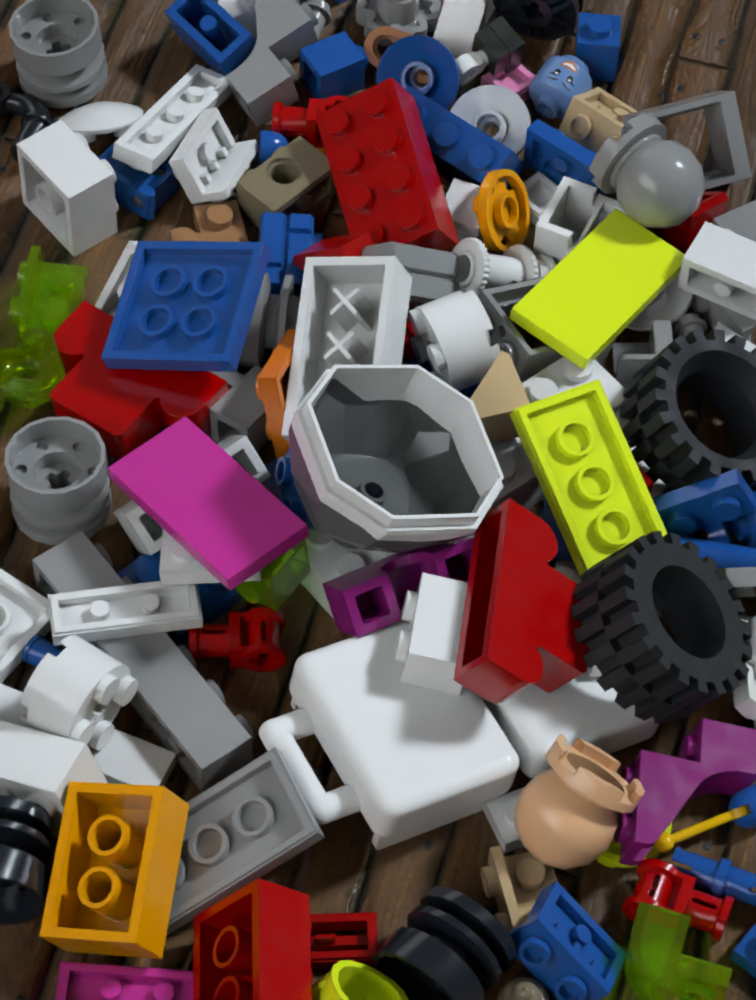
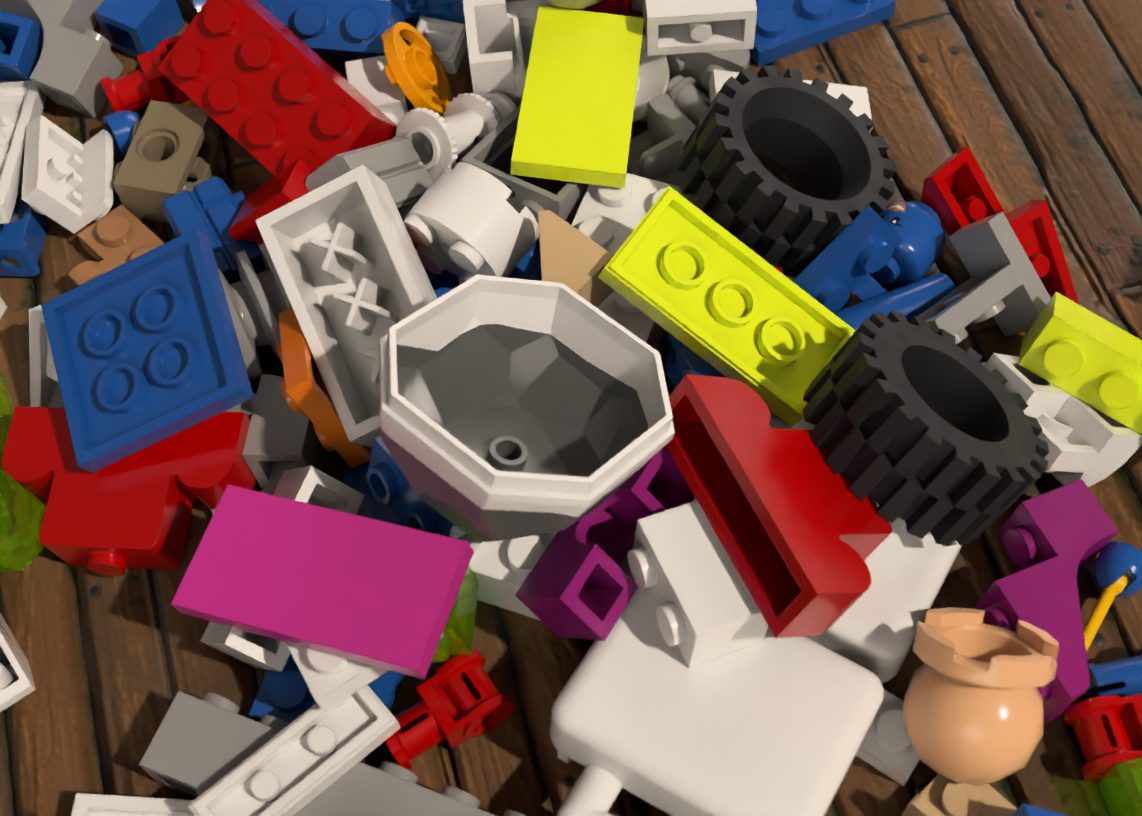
camera: 25 degrees left, 5 degrees up
light grey wheel [4,416,112,546] -> none

